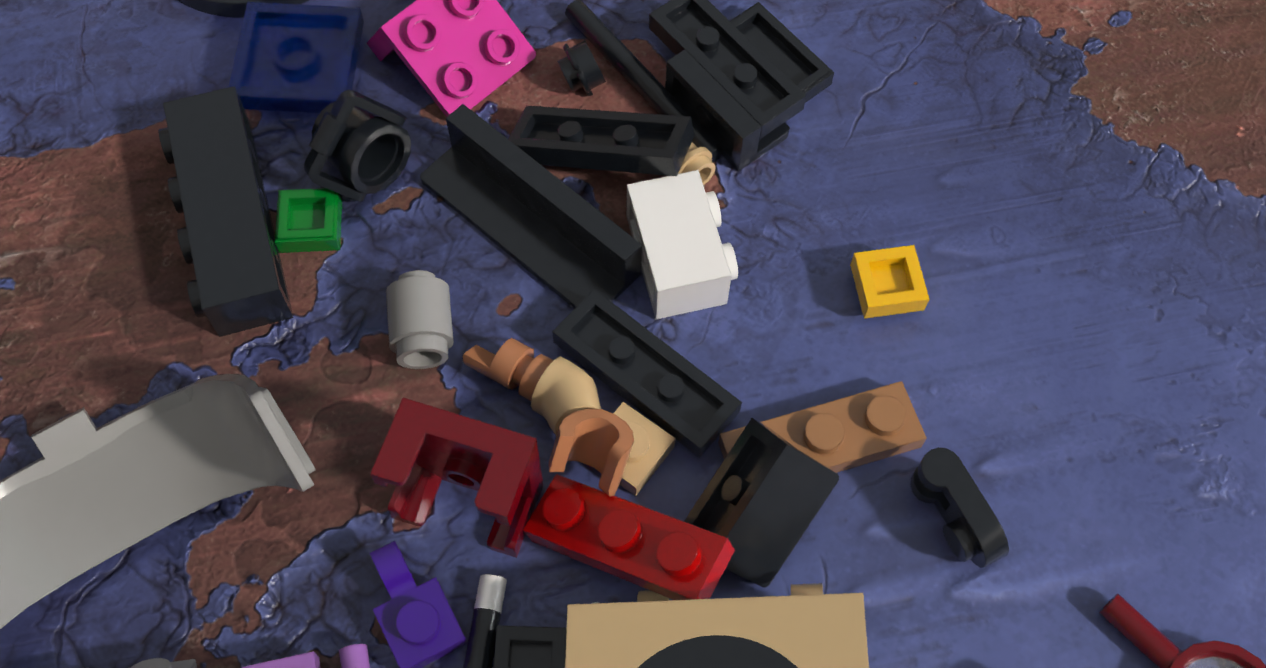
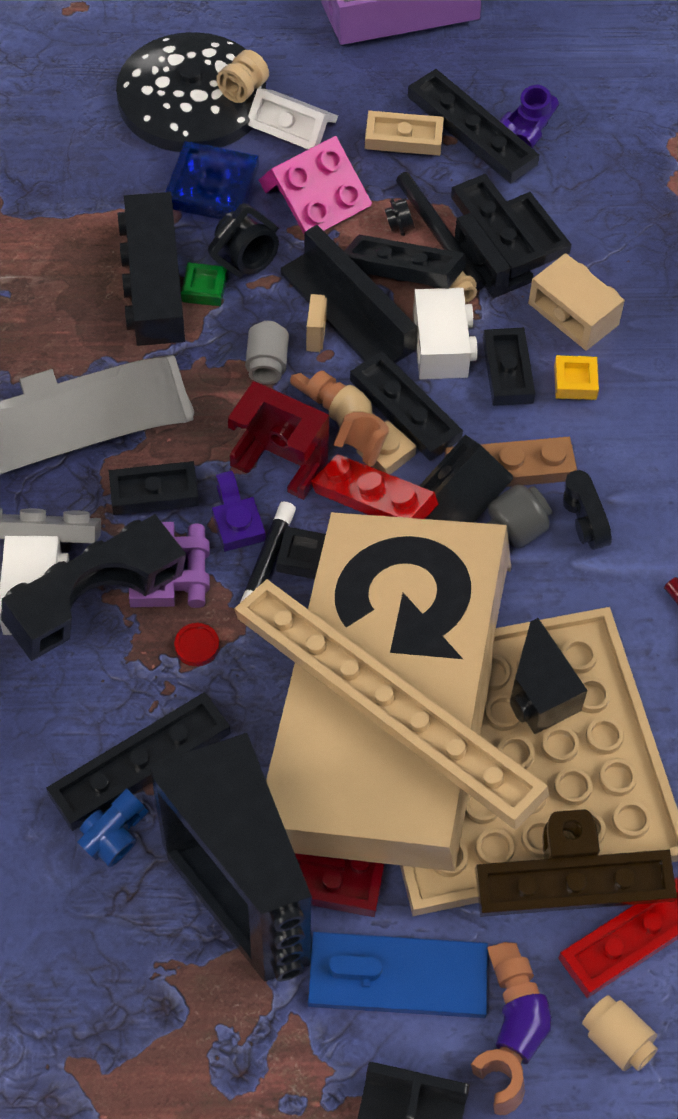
camera: 10 degrees right, 5 degrees down
none -> black plate [108,461,199,515]
none -> tan tile [306,294,327,352]
none -> black plate [483,327,535,406]
none -> dark grey head [486,484,552,548]
none -> tan brick [528,253,625,351]

